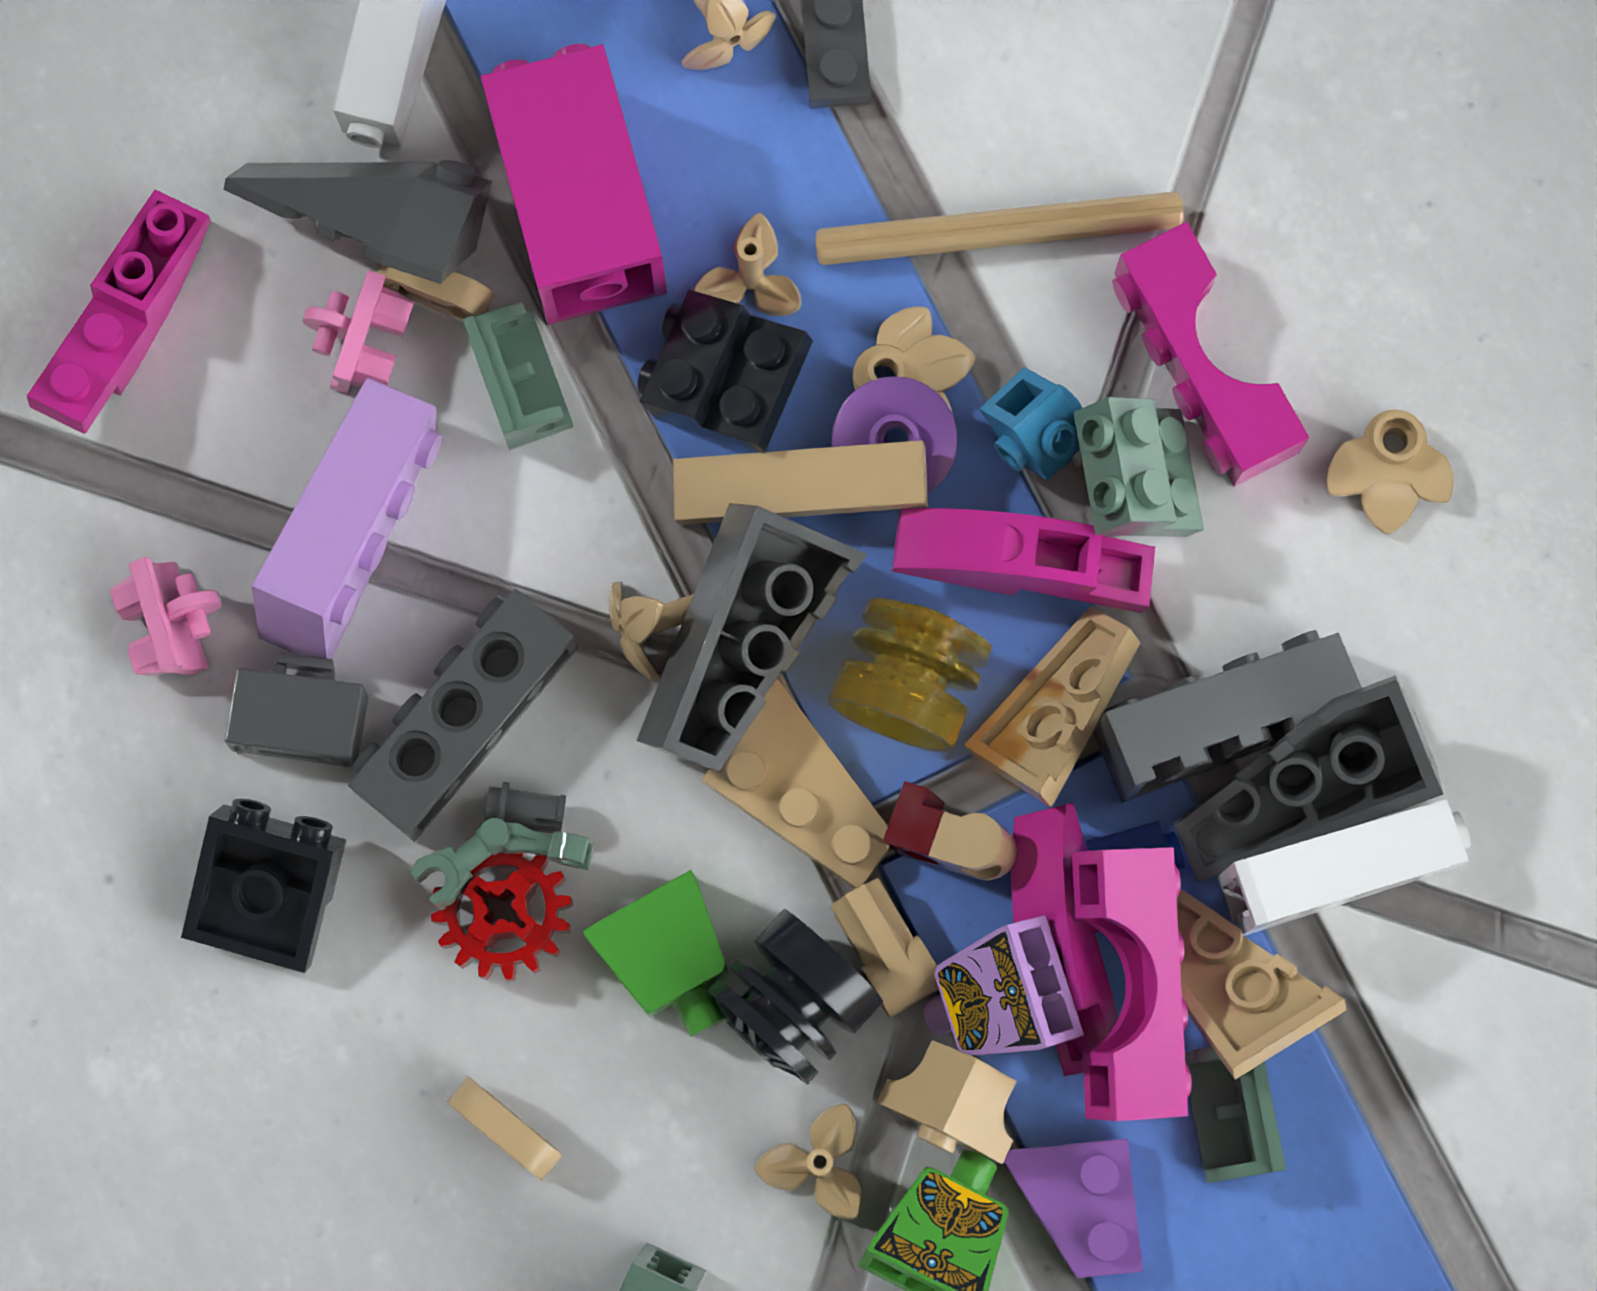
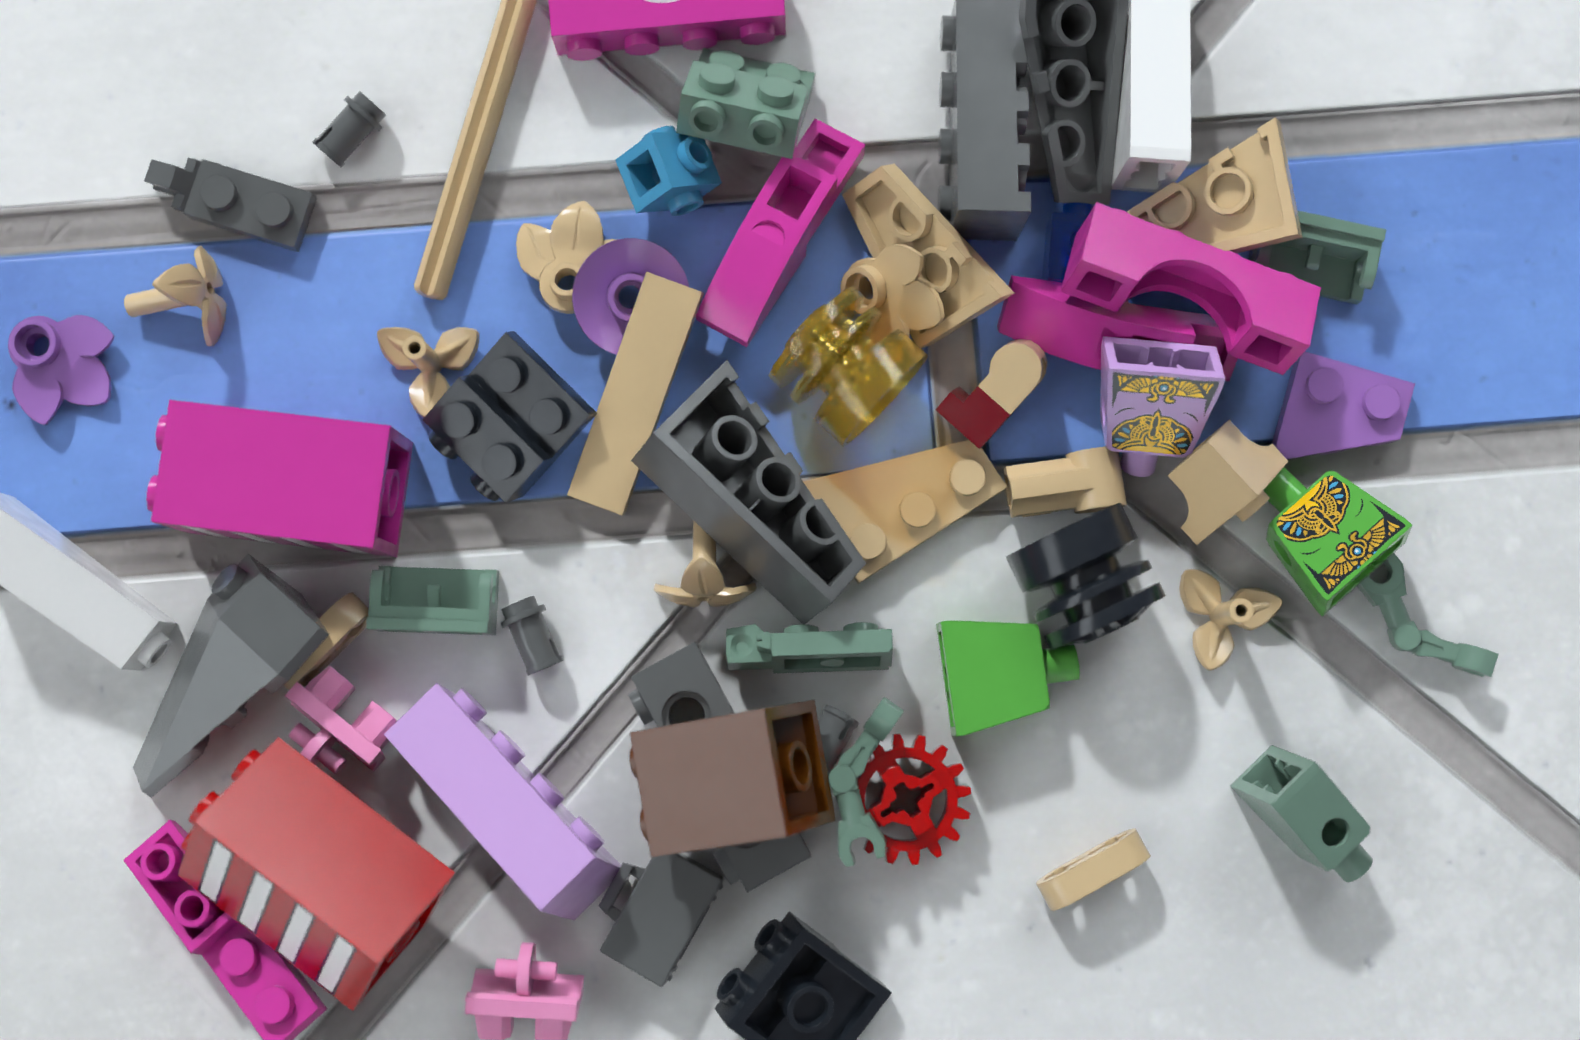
camera: 70 degrees left, 5 degrees up
none -> brick [178,737,455,1011]
none -> dark grey pin [312,91,386,167]
none -> dark grey pin [501,596,563,676]
none -> slope [629,699,836,857]
none -> sand green hinge [726,622,893,674]
none -> tan plate [840,244,945,362]

